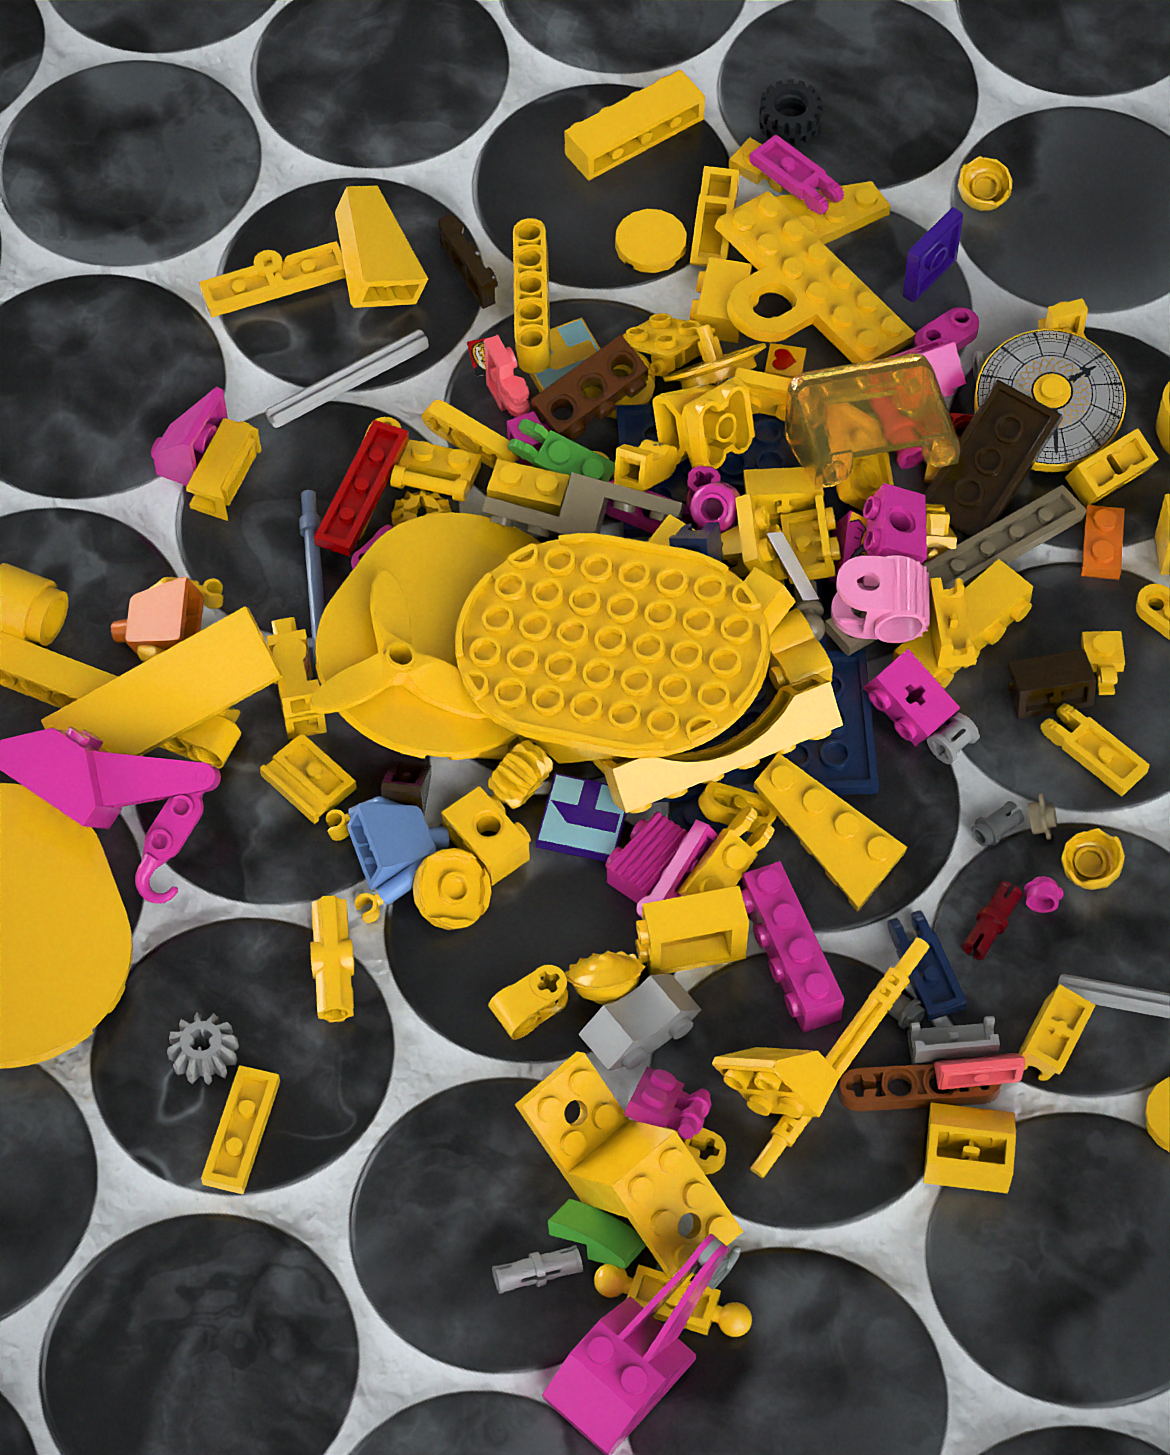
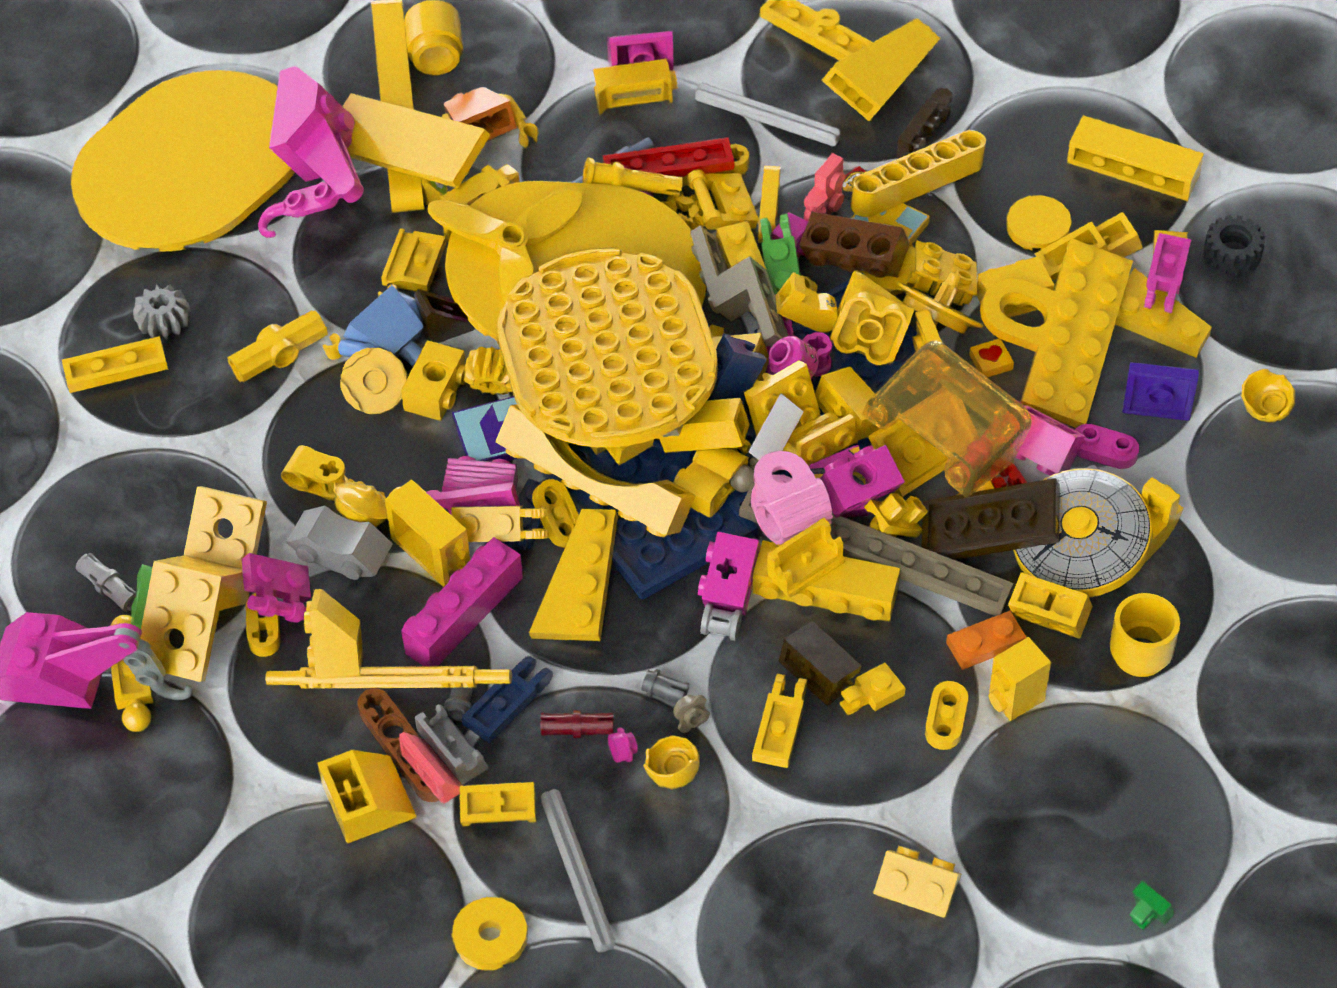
camera: 60 degrees right, 5 degrees down
none -> yellow pin [582,158,682,197]

